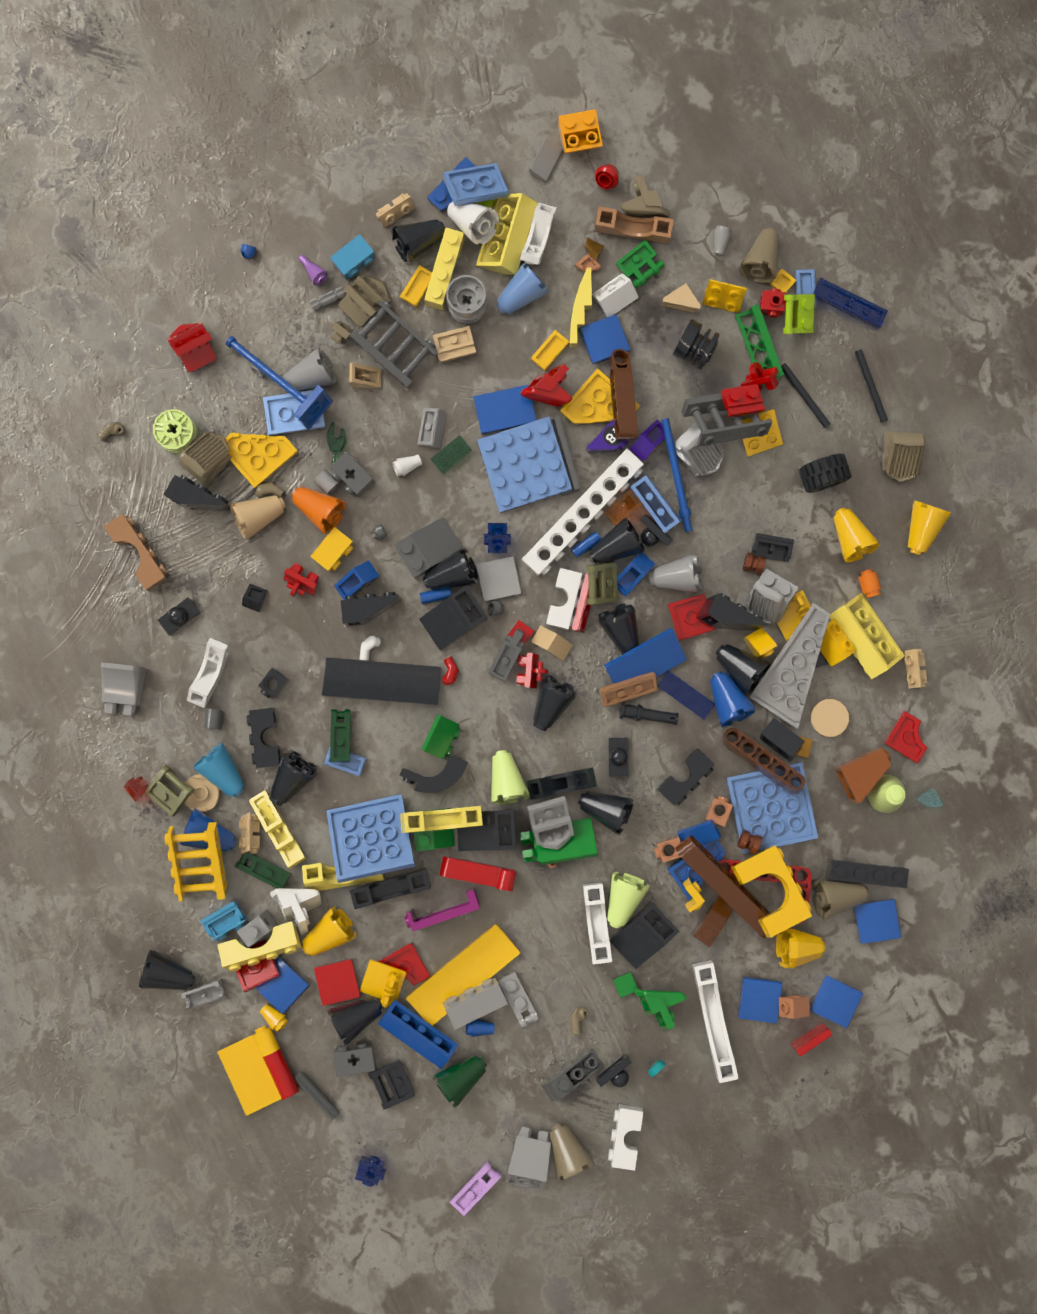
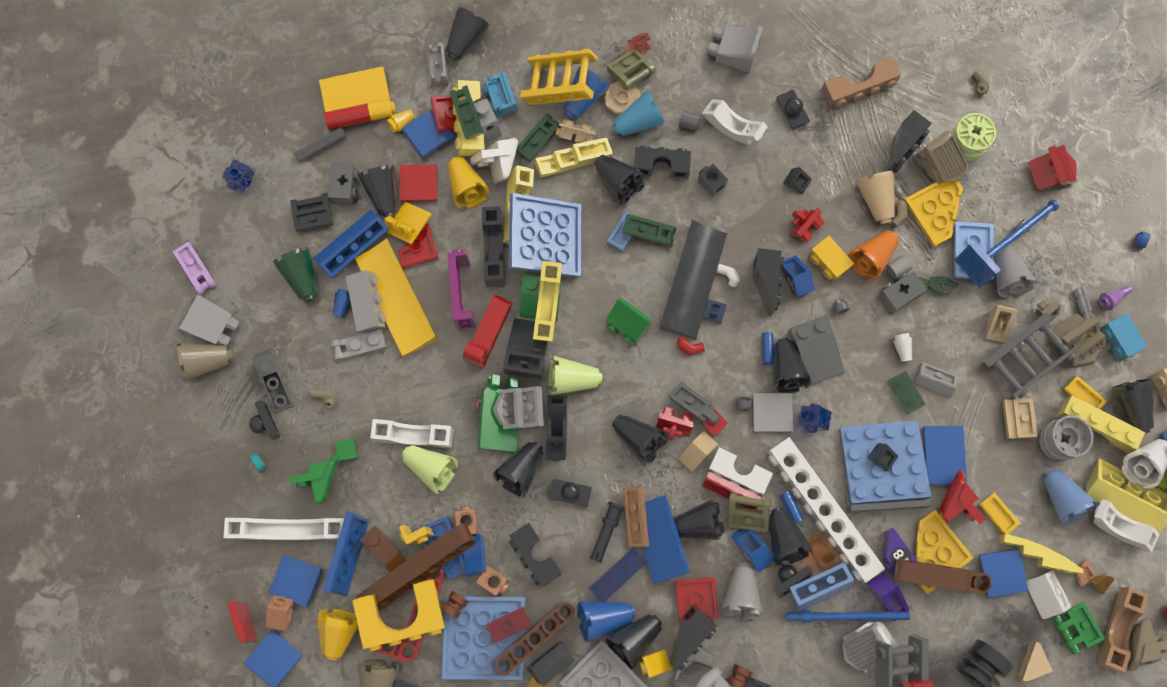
camera: 105 degrees right, 10 degrees down
black arch [400,755,468,793] -> none
black slope [419,586,488,651] -> none
white arch [608,1104,643,1171] -> none
black slope [609,901,680,969] -> none
none -> blue tile [323,511,369,597]
none -> dark green plate [450,85,484,140]
none -> dark red plate [486,607,532,643]
none -> dark blue tile [703,299,727,324]
none -> black slope [868,443,899,472]

